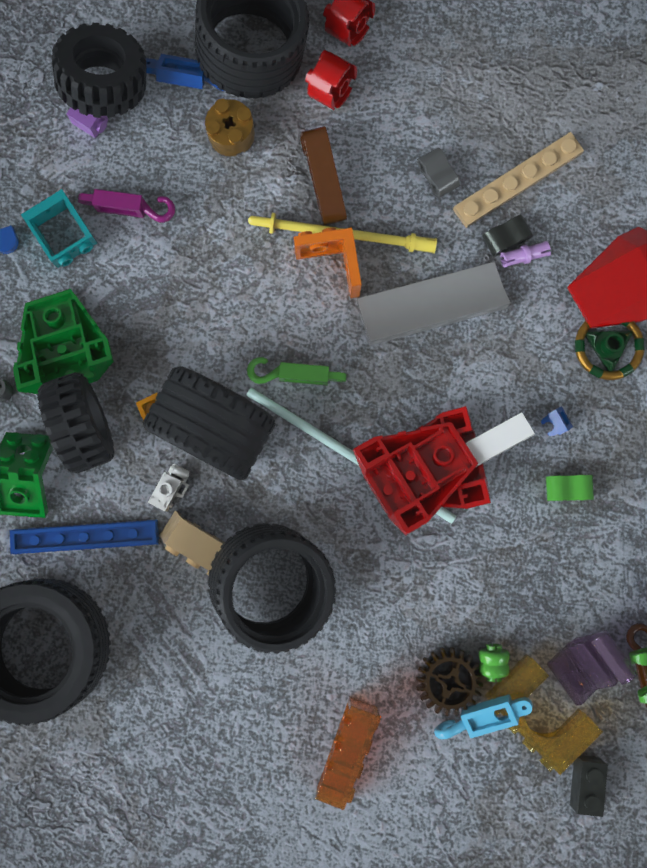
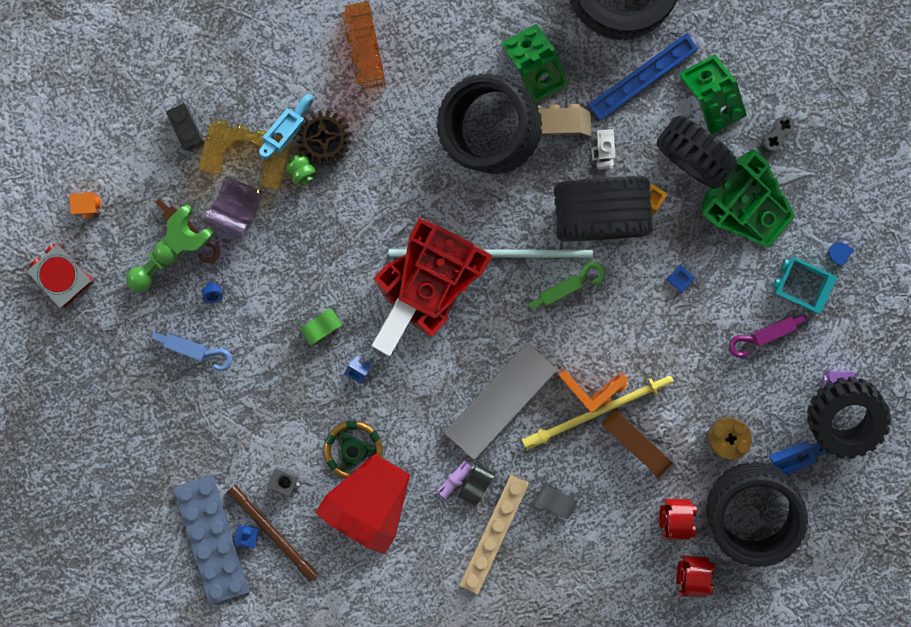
camera: 150 degrees right, 5 degrees up
none -> green bracket [501,24,569,103]
none -> blue tile [666,264,695,293]

